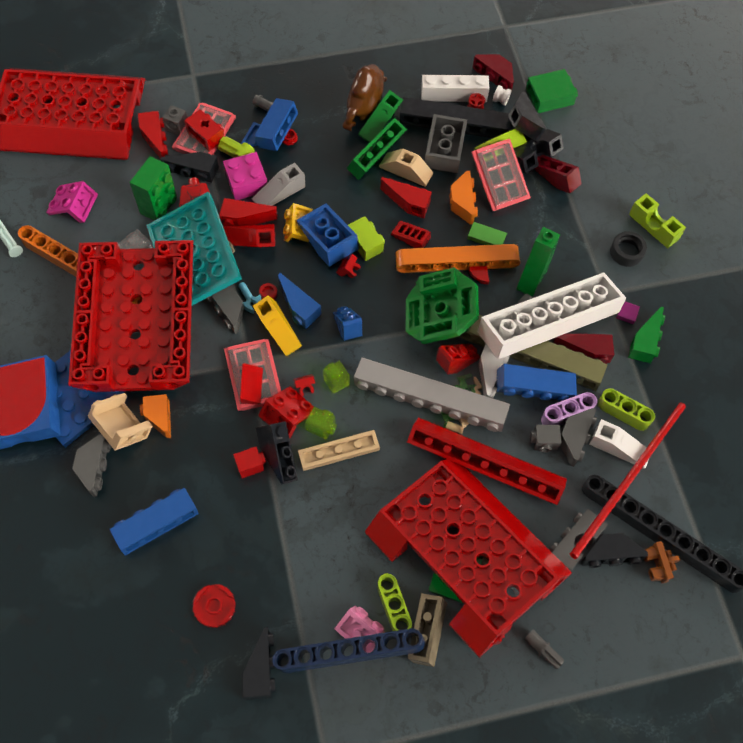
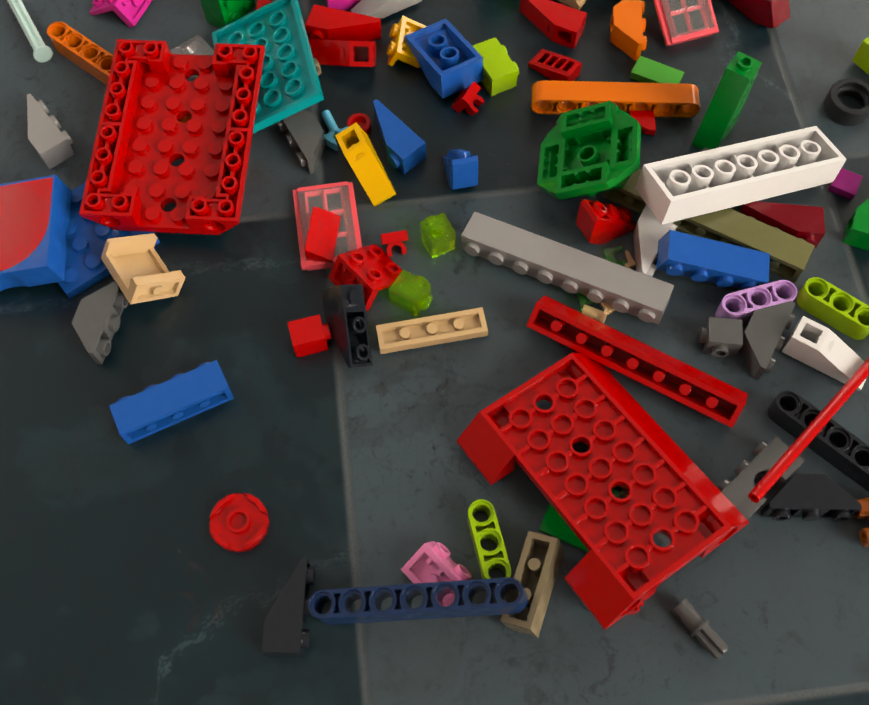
camera: 10 degrees right, 0 degrees up
orange slope [140,394,171,438] -> none
none -> light grey slope [27,93,75,169]

